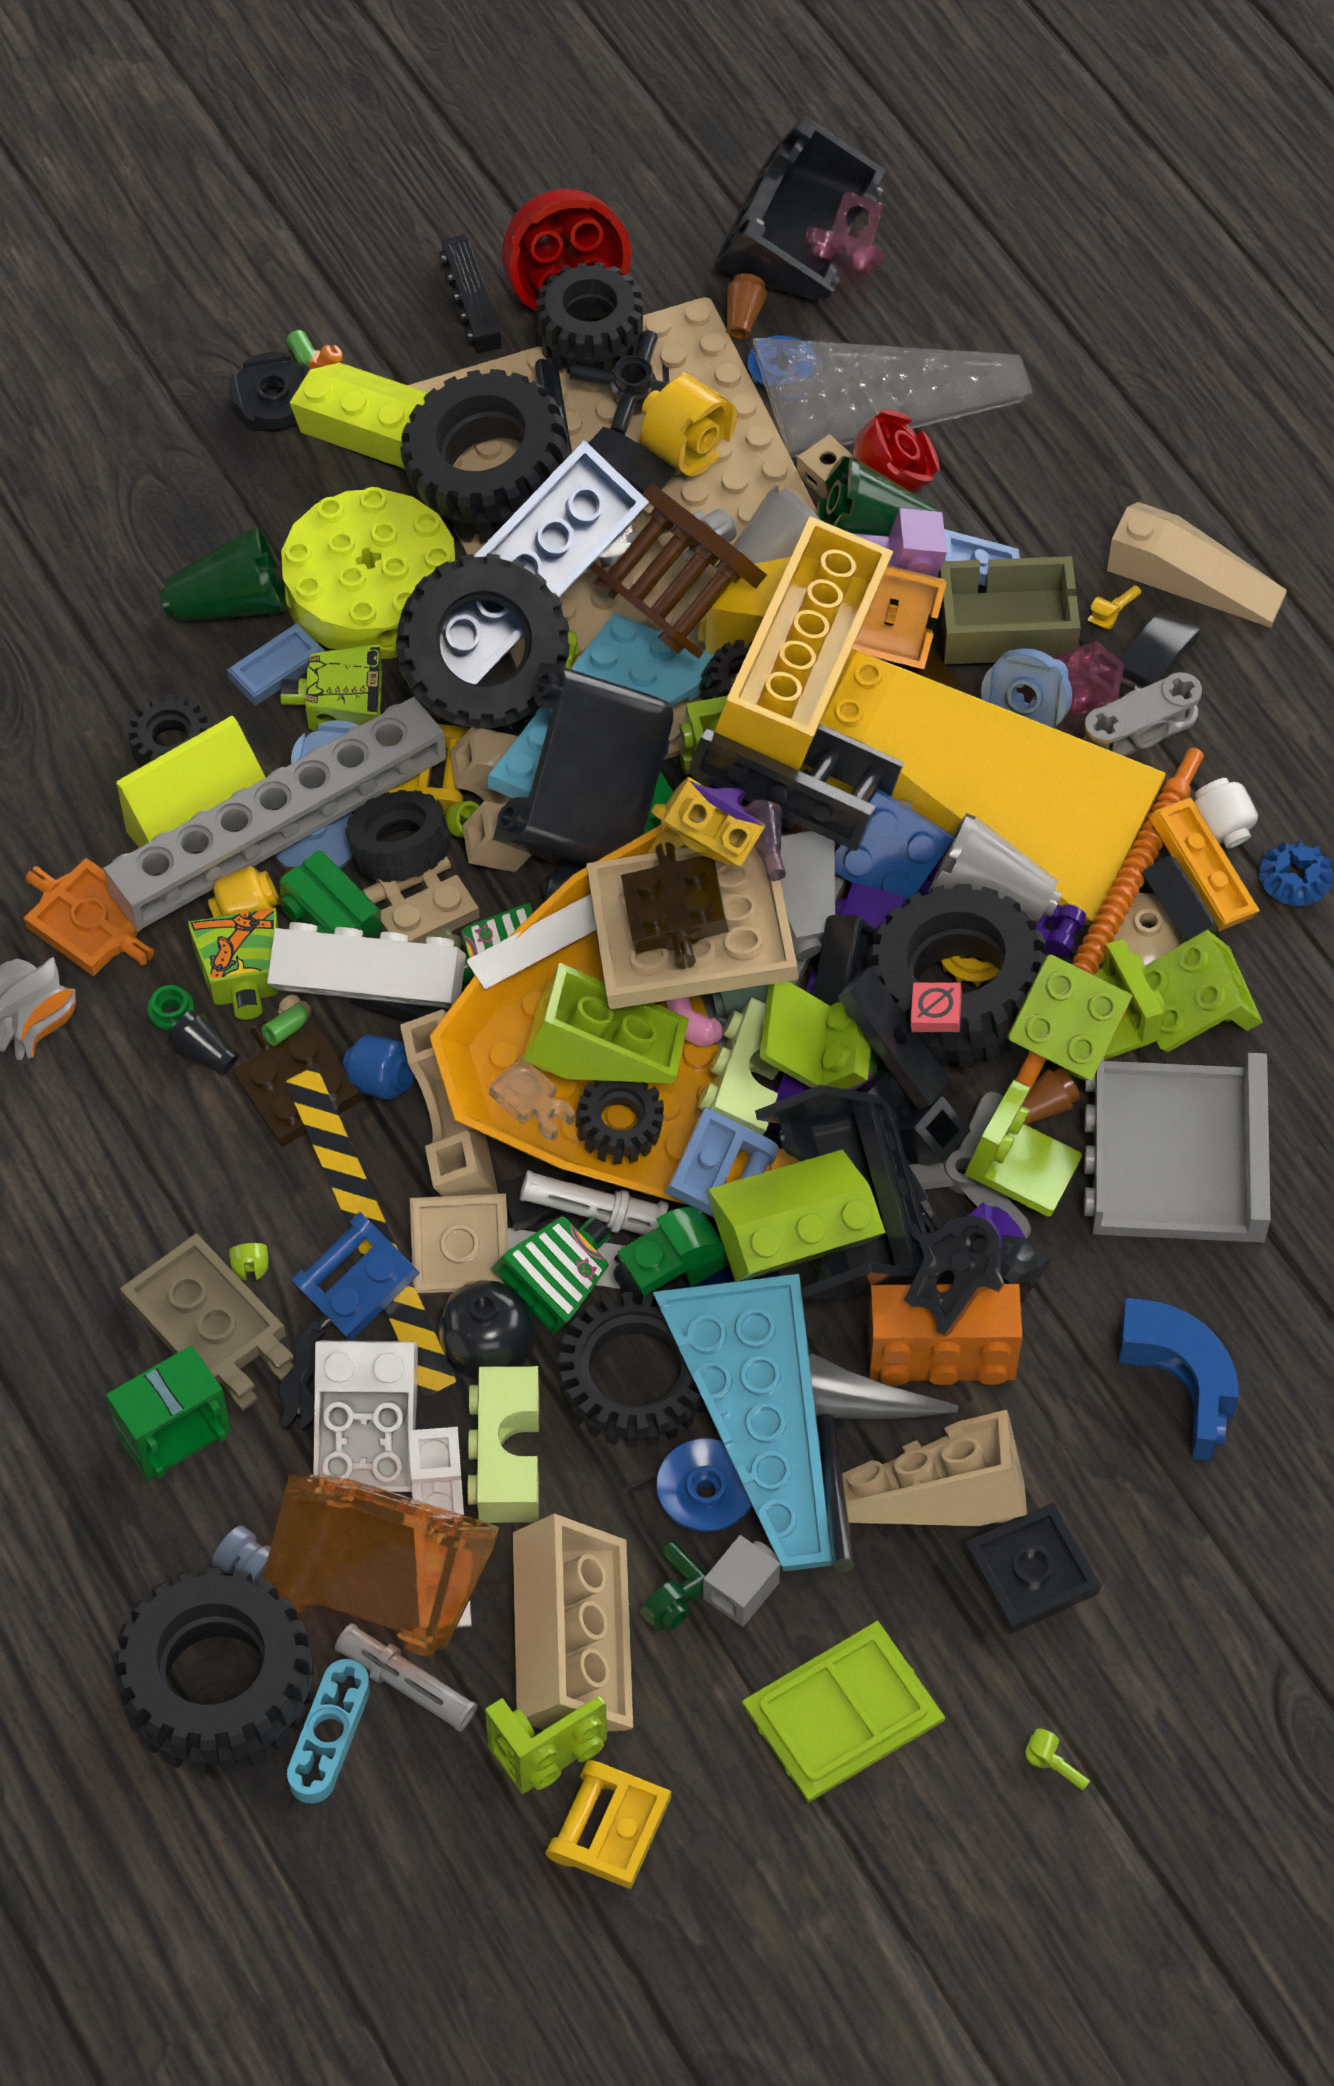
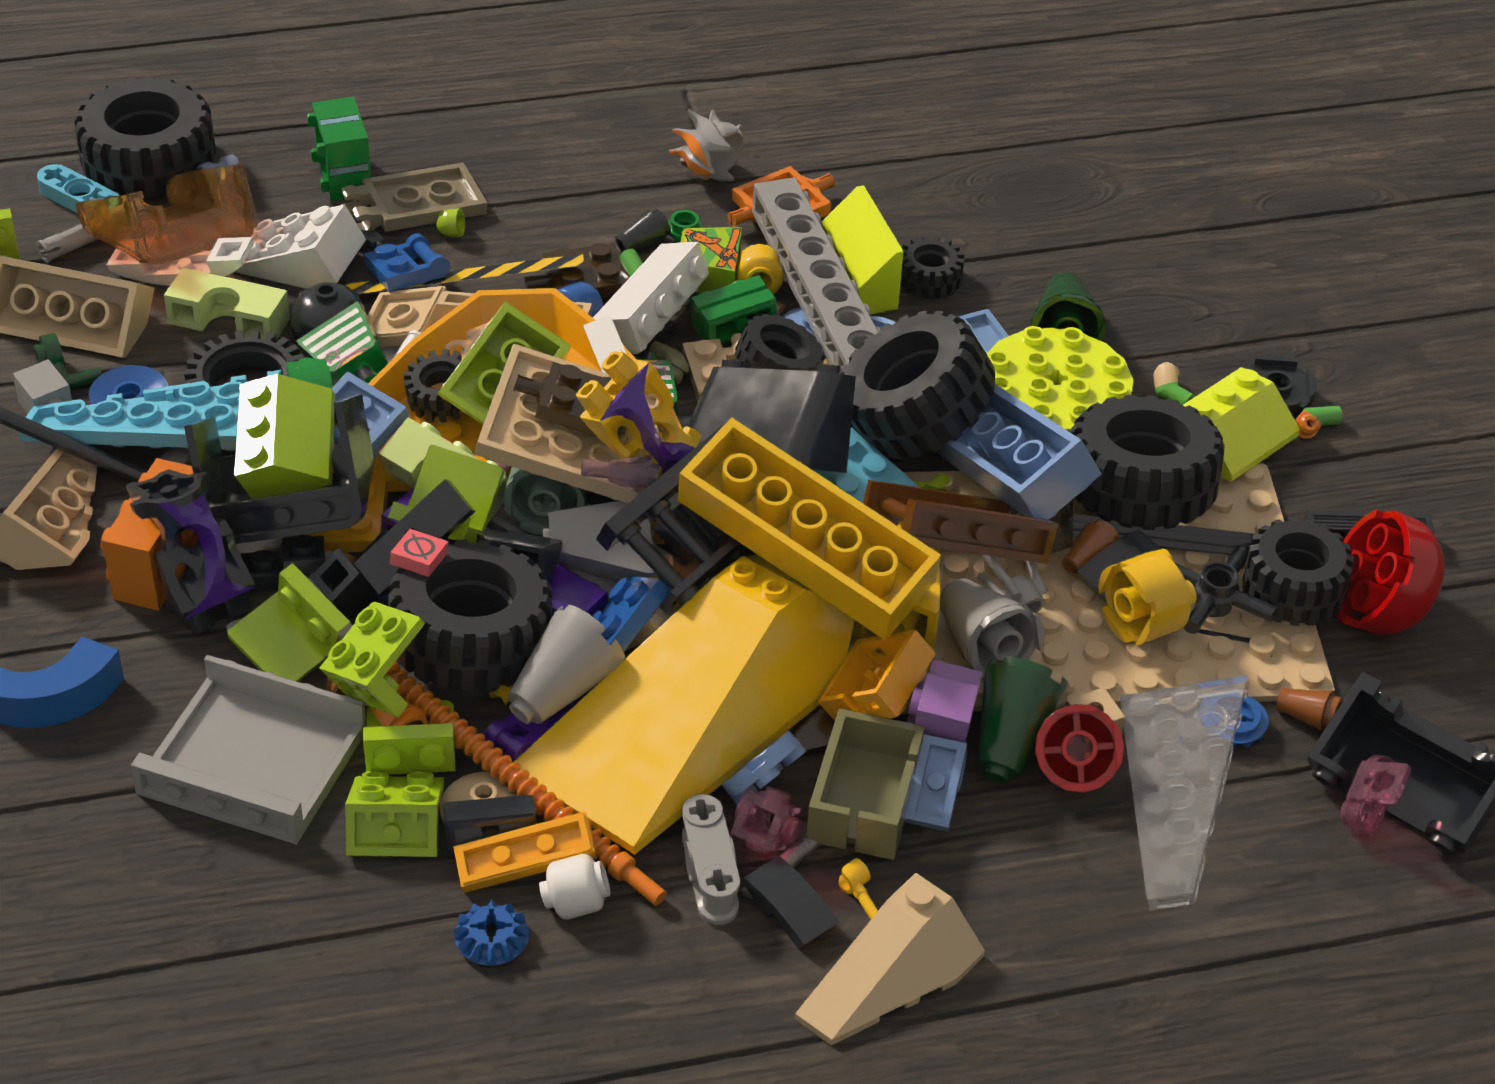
camera: 105 degrees right, 15 degrees down
none -> arm [1153,362,1195,405]

